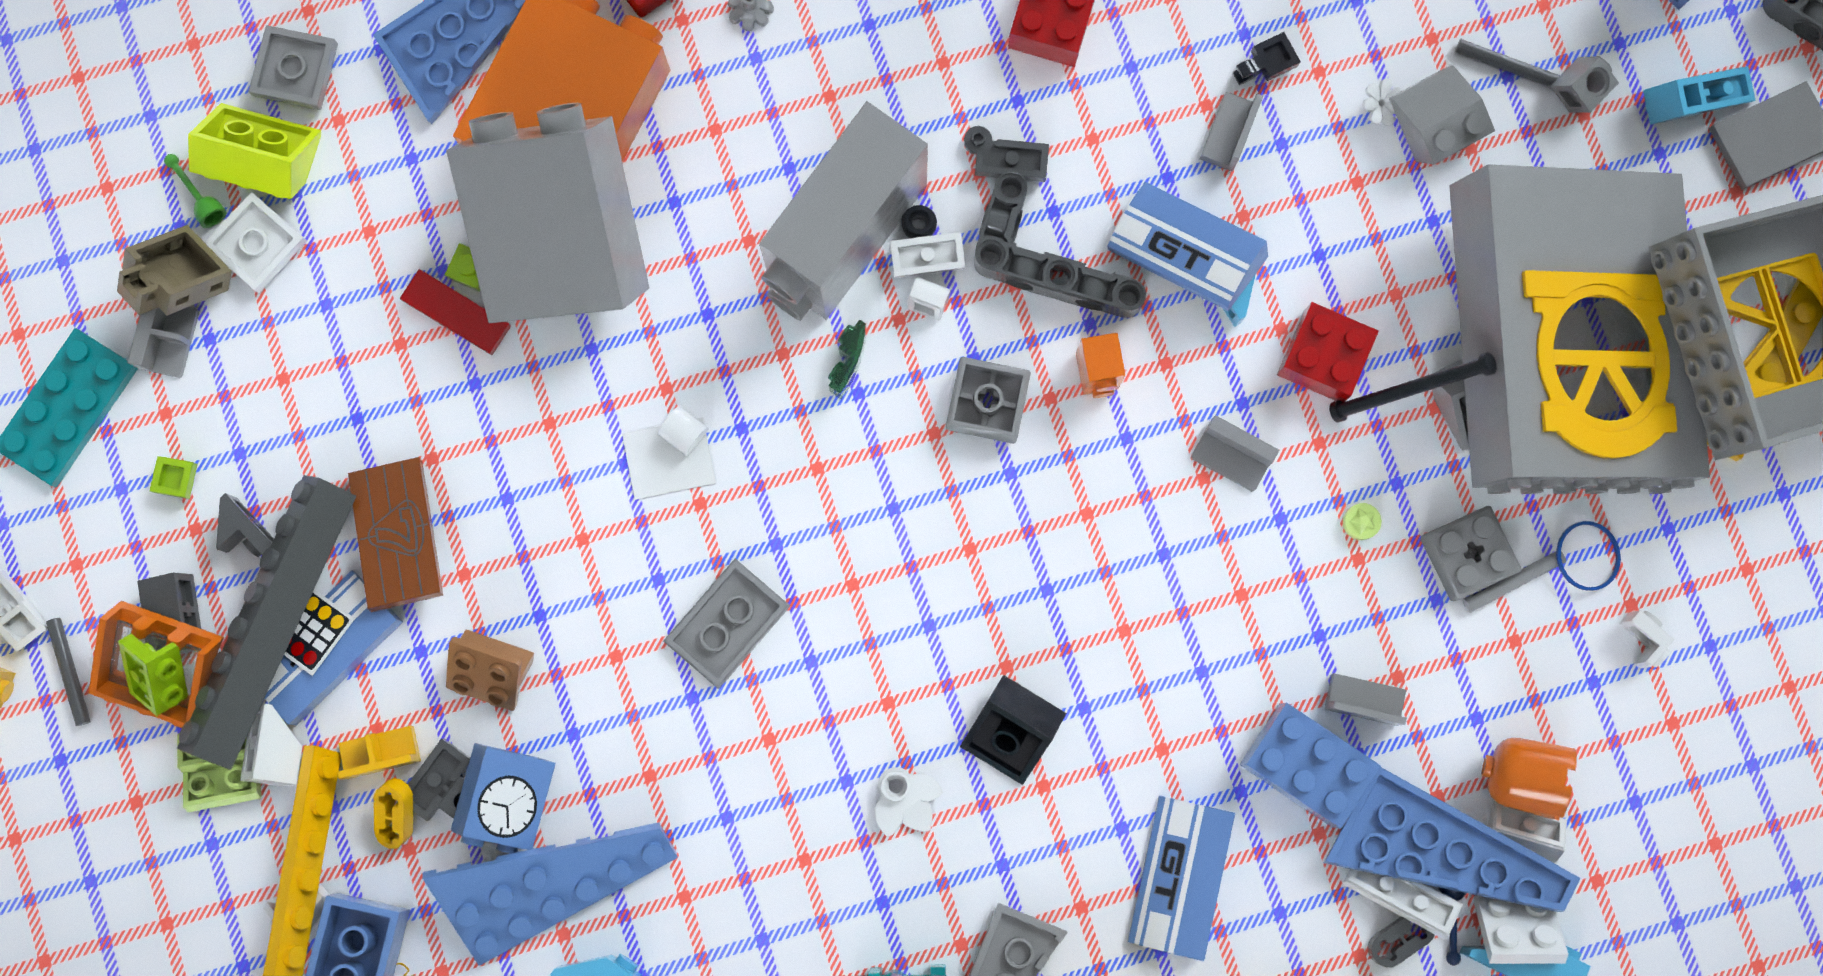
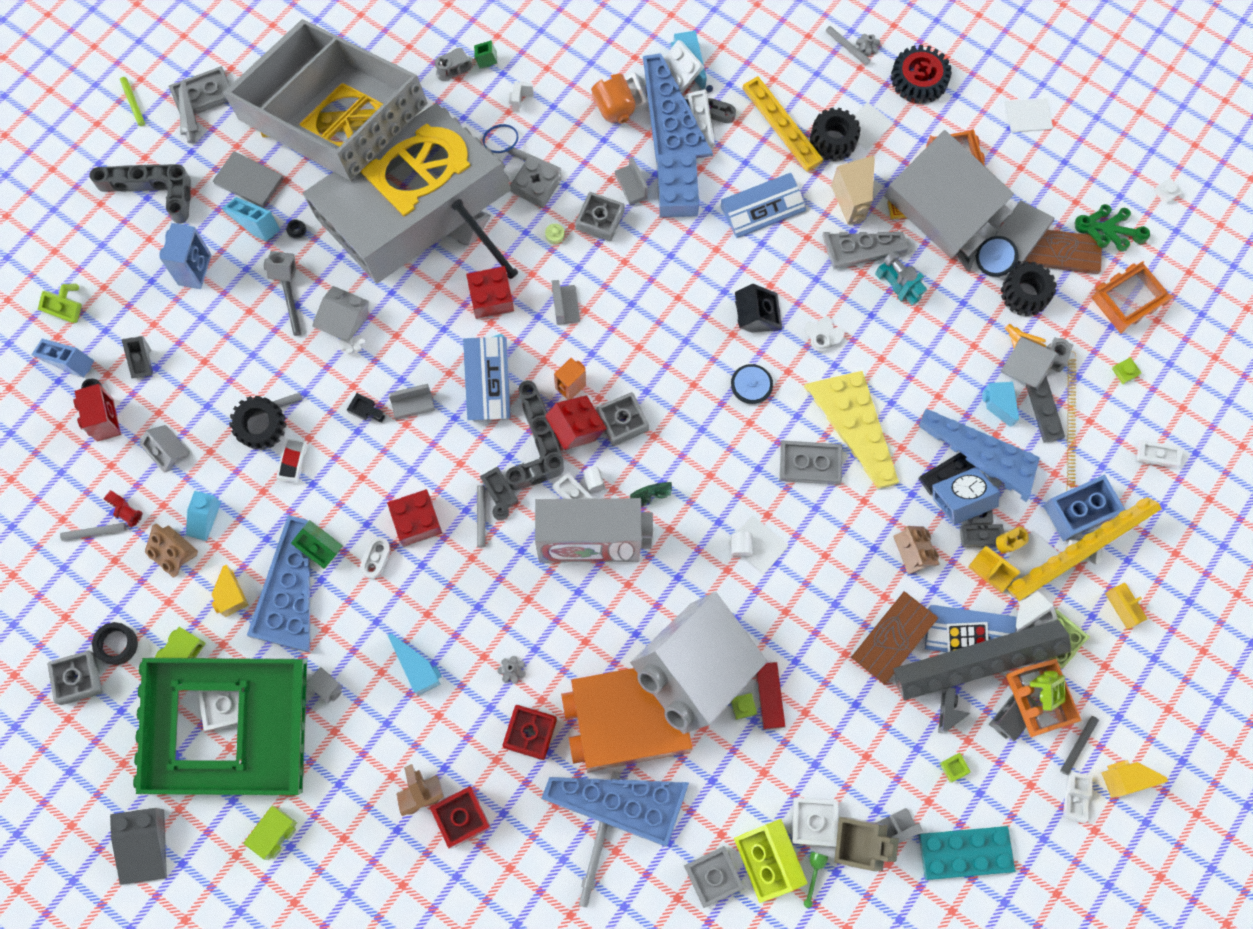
camera: 130 degrees left, 10 degrees down
none -> black plate [286,219,306,239]
none -> light grey piece [435,48,472,81]
none -> green plate [474,40,498,69]
none -> light grey bar [477,485,485,548]
none -> red brick [545,395,607,450]
none -> light grey brick [575,192,625,241]
none -> light blue wheel [731,364,773,404]
none -> light yellow wing [804,371,899,489]
none -> black tile [918,452,975,495]
none -> white sticker [1006,530,1060,578]
none -> yellow panel [1105,582,1148,630]

